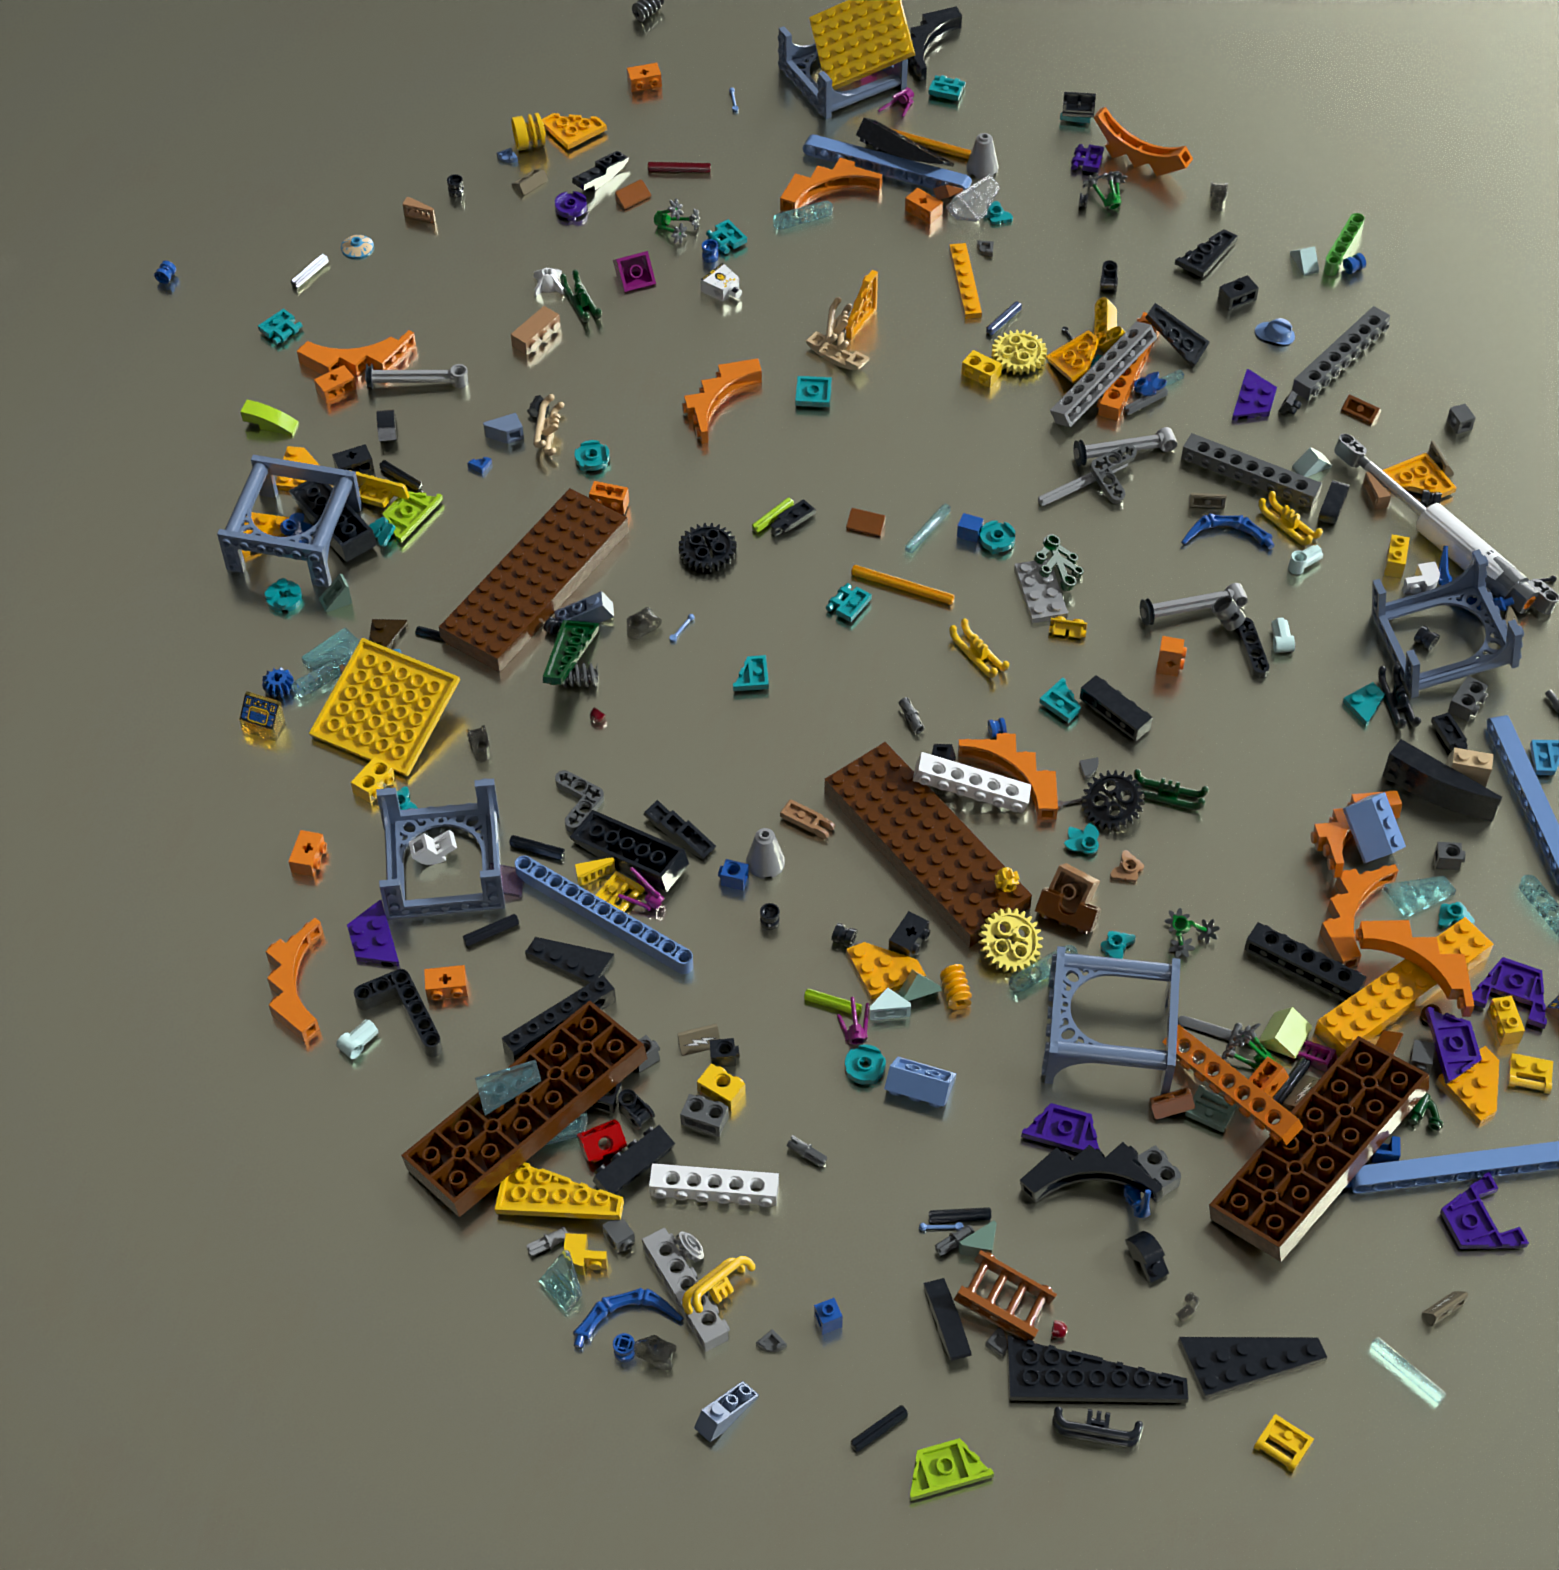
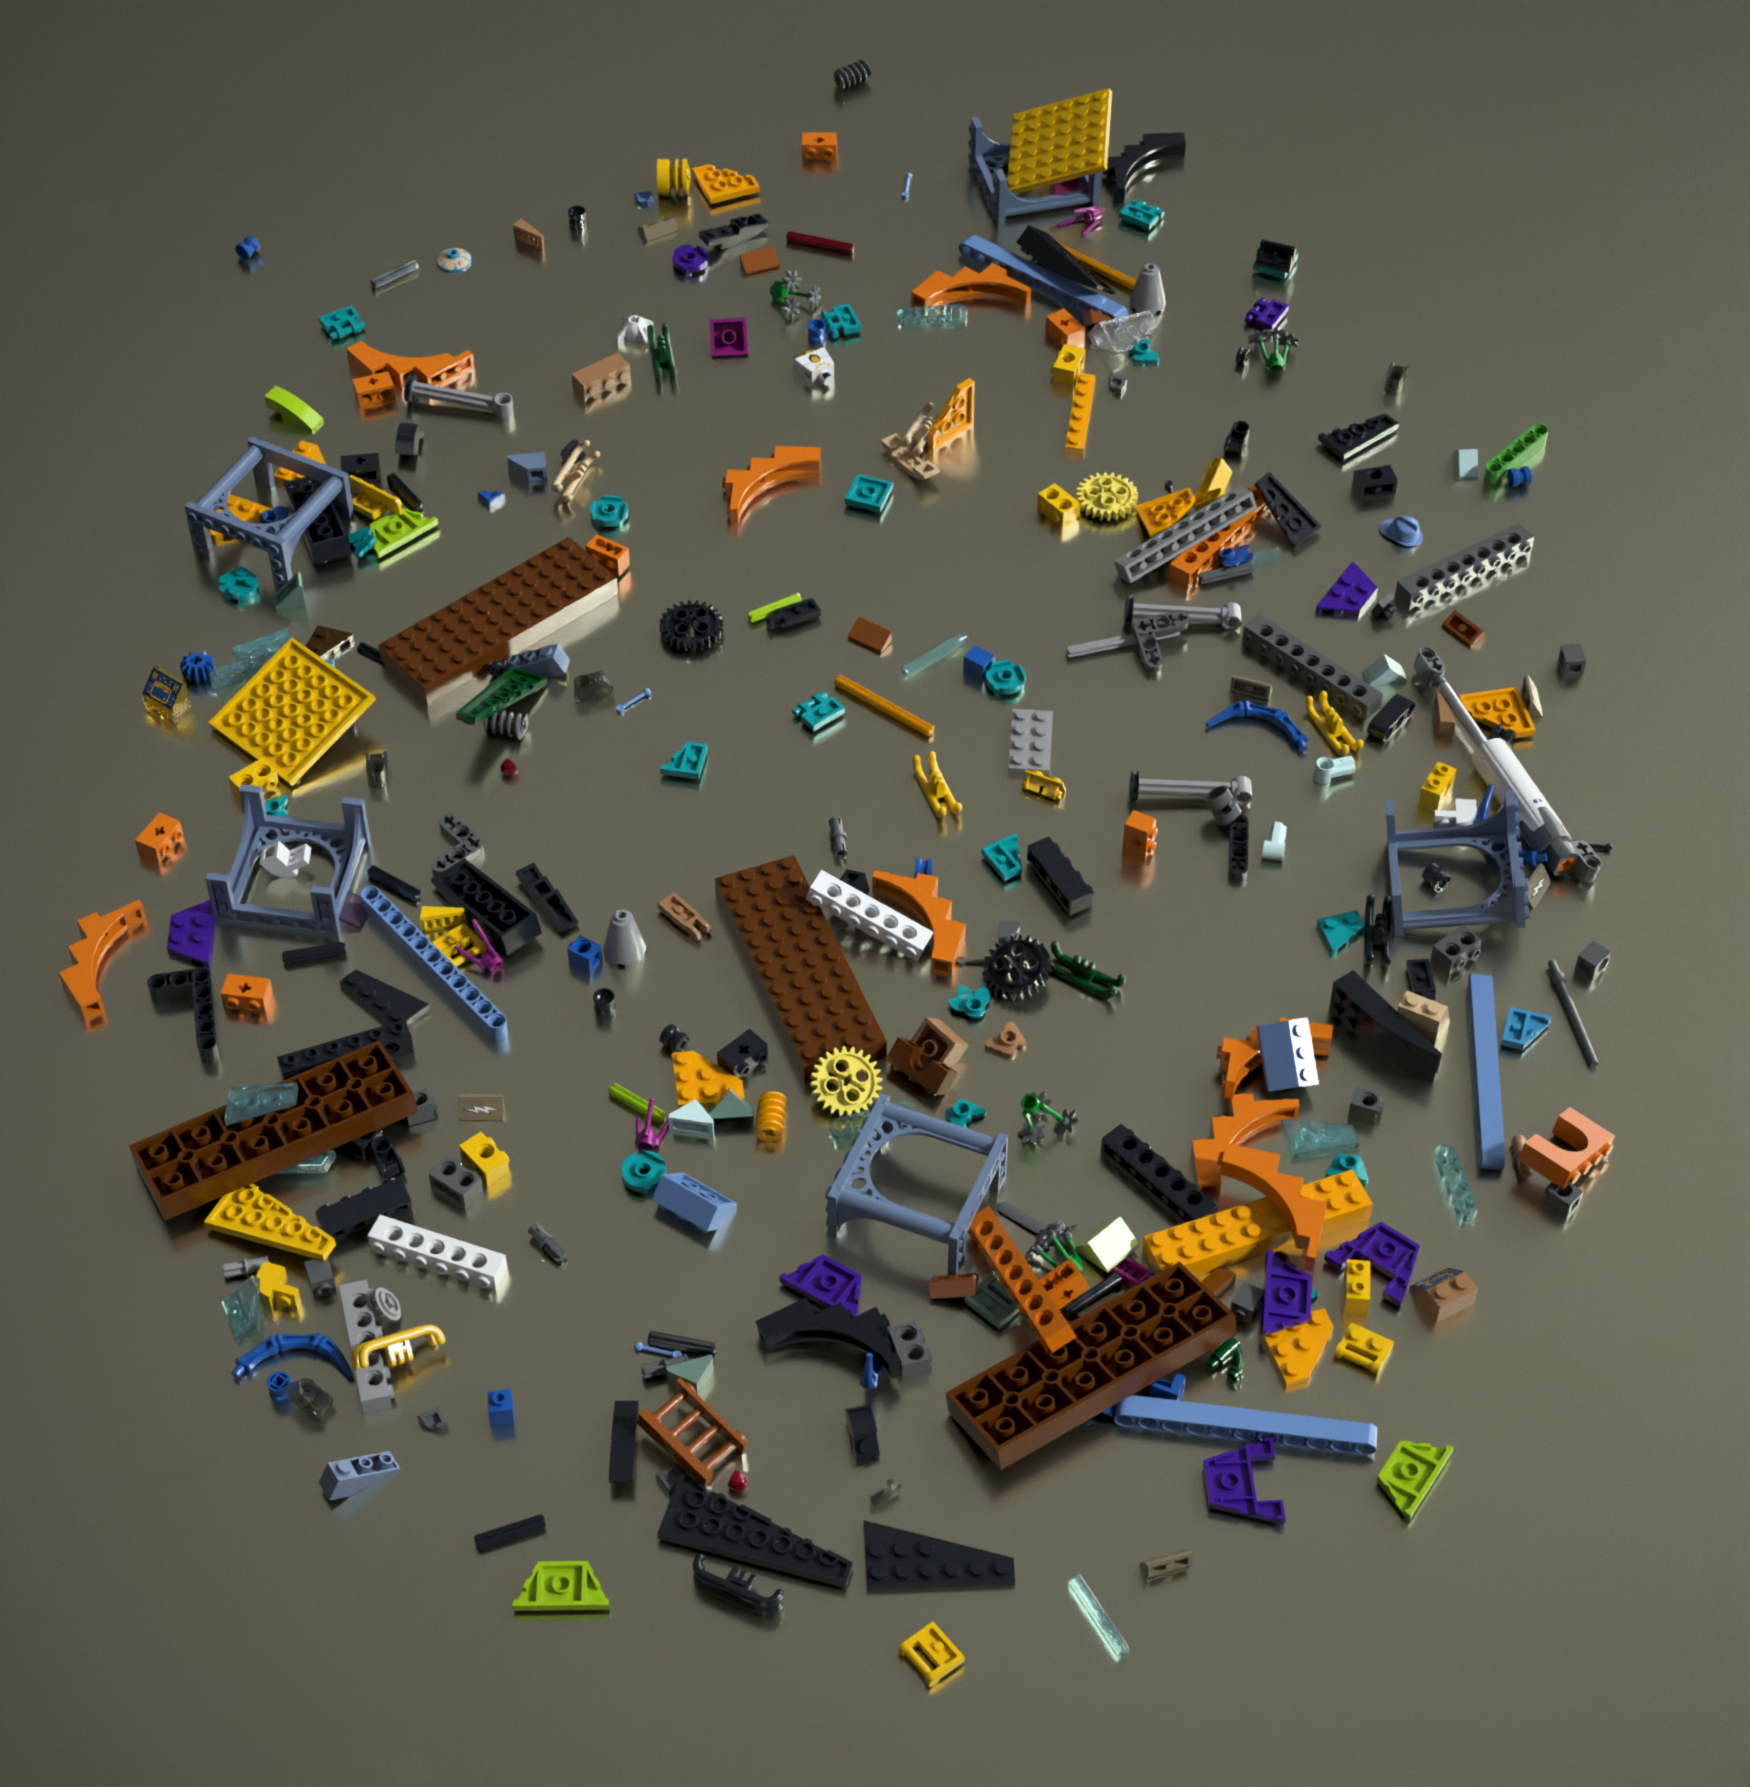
camera: 15 degrees right, 5 degrees down
light aqua piece [336,1019,379,1059] -> none
red brick [576,1119,627,1162] -> none
black brick [709,1038,740,1067] -> none
dark blue axle [986,301,1022,335] -> none
yellow gear [994,867,1020,892] -> none
plant [1034,534,1084,591] -> none
orange arch [1093,107,1193,176] -> none
none -> yellow brick [1050,344,1085,386]

